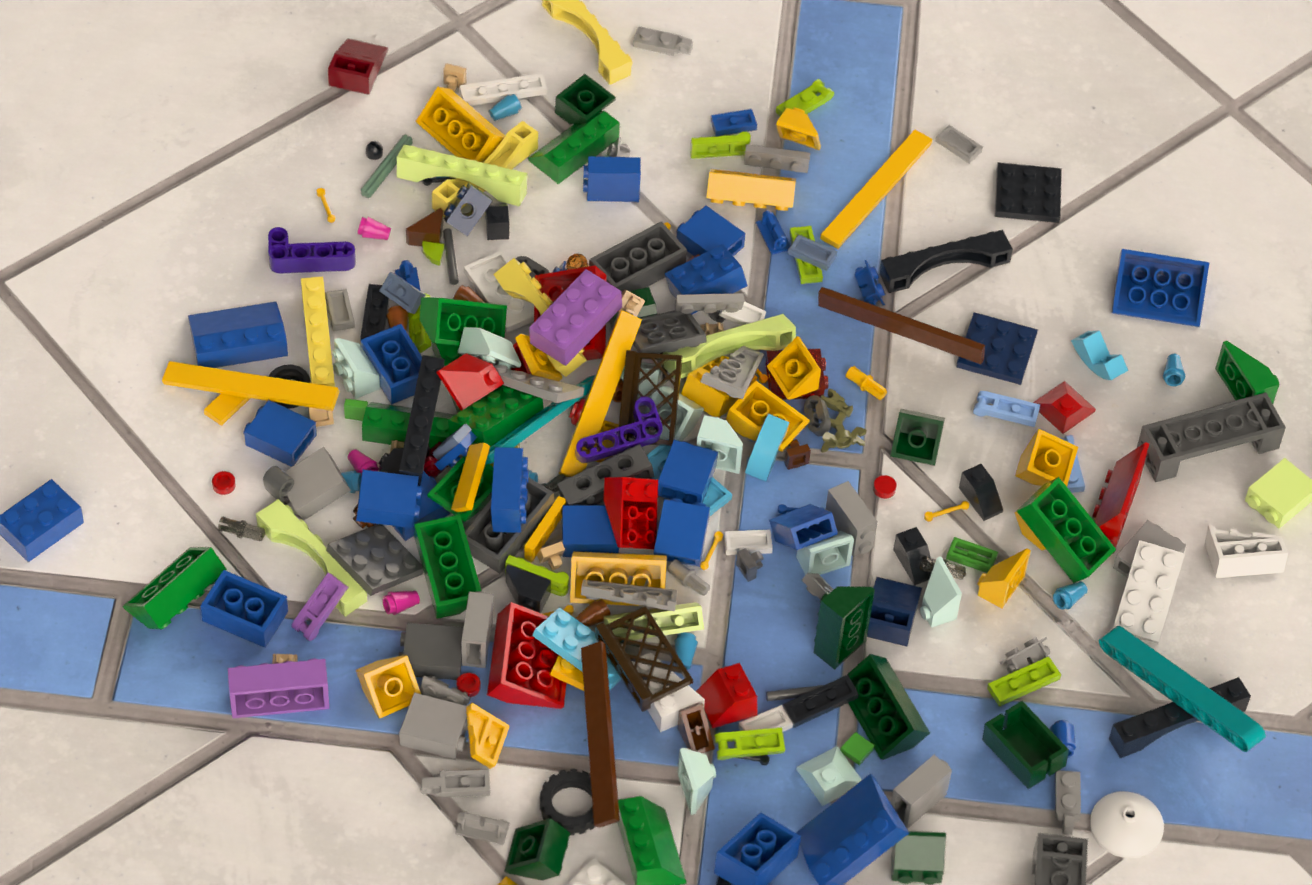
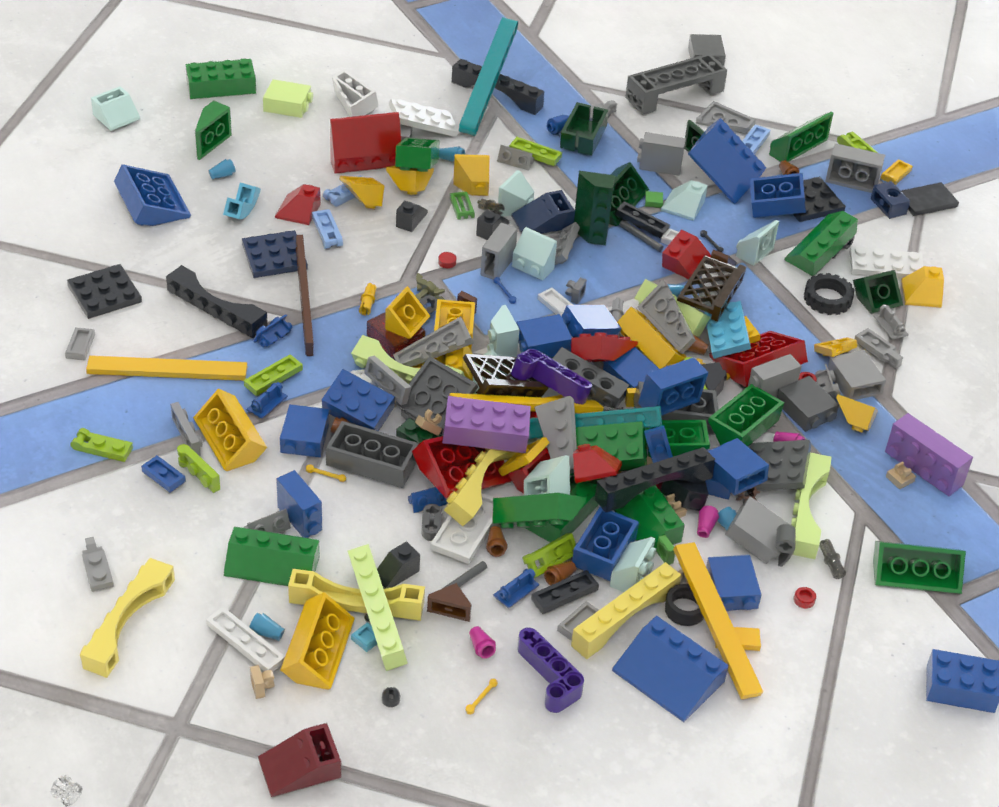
camera: 125 degrees left, 10 degrees down
blue brick [200,570,288,648] -> none
medium lavender plate [292,572,349,641] -> none
sand green axle [361,134,413,198] -> none
sand blue plate [379,272,425,314] -> none
lime tile [422,241,444,266] -> none
sand blue tile [433,424,472,460] -> none
brick [444,183,493,237] -> none
yellow tile [451,443,490,512] -> none
dark green slope [555,74,616,125] -> none
clear orange cone [566,253,589,270] -> none
reddish brown tile [581,641,620,828] -> none
lime plate [714,727,785,760] -> none
medium azure brick [745,414,789,482] -> none
blue brick [769,504,838,550] -> none
yellow slope [776,108,821,150] -> none
sand blue tile [788,234,837,271] -> none
dark green slope [890,409,945,466] -> none
yellow hinge [924,501,970,522] -> none
white dish [1090,791,1164,858] -> none
dark grey plate [1137,393,1286,482] -> none

